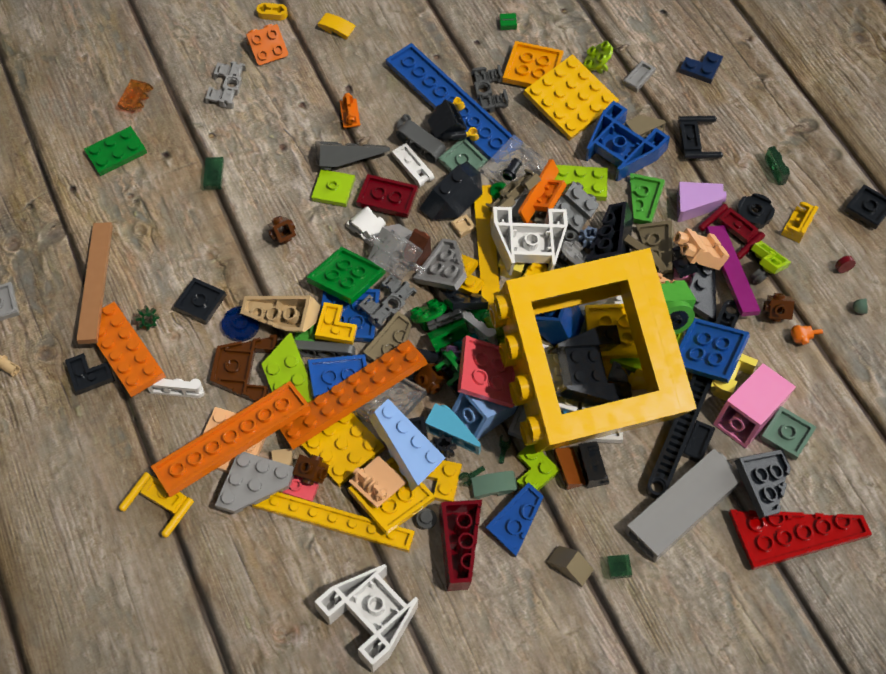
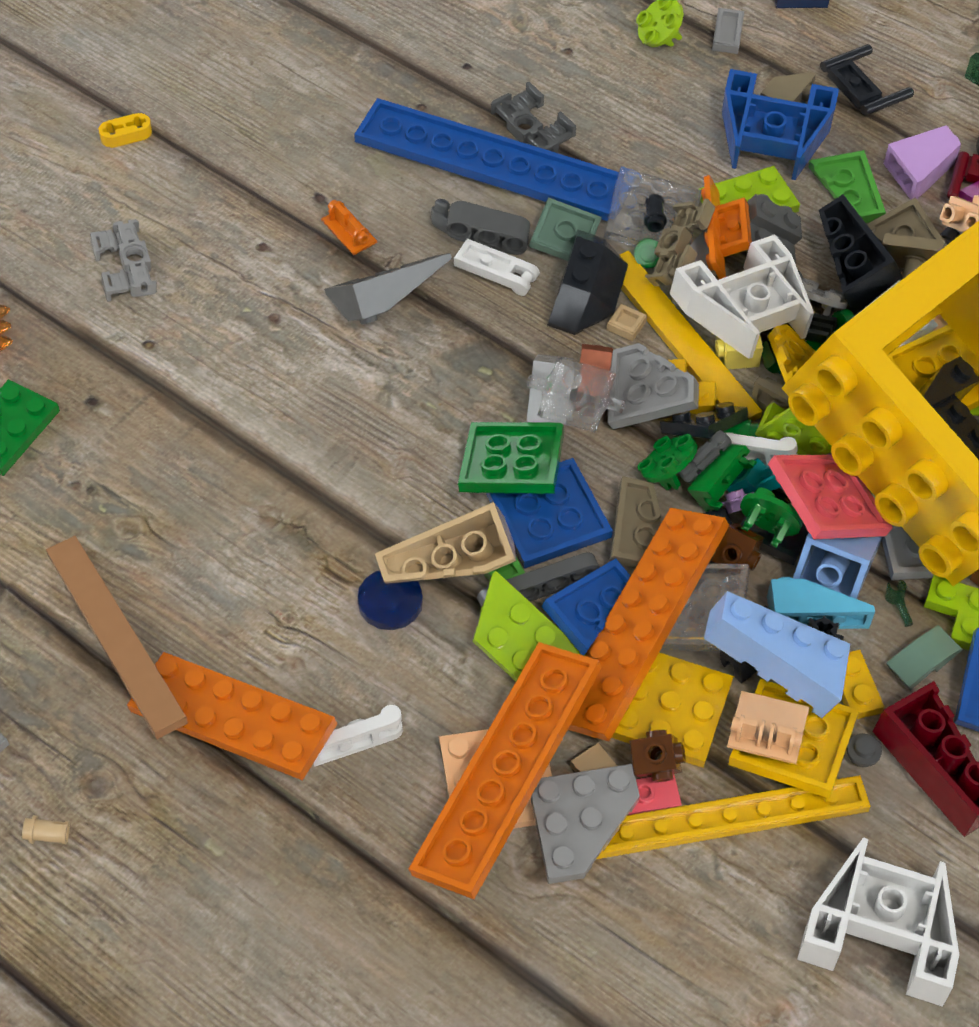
camera: 30 degrees left, 5 degrees down
black plate [65,353,115,395] -> none
yellow plate [119,472,194,538] -> none
dark green gear [134,305,160,330] -> none
black plate [174,278,227,324] -> none
clear green plate [203,157,224,190] -> none
reddish brown wing [210,334,278,402] -> none
orange bracket [245,24,288,66] -> none
reddish brown brick [268,216,296,244] -> none
lime plate [311,169,355,207] -> none
yellow plate [315,302,357,345] -> none
yellow slope [317,13,355,40] -> none
white cylinder [346,207,386,246] -> none
dark red plate [356,174,418,218] -> none
dark grey piece [356,273,417,329] -> none
black torso [428,97,479,143] -> none
clear green hand [458,466,485,487] -> none
green tile [500,13,517,30] -> none
light orange plate [502,41,564,87] -> none
yellow plate [523,54,619,141] -> none
sand blue gear [578,226,597,250] -> none

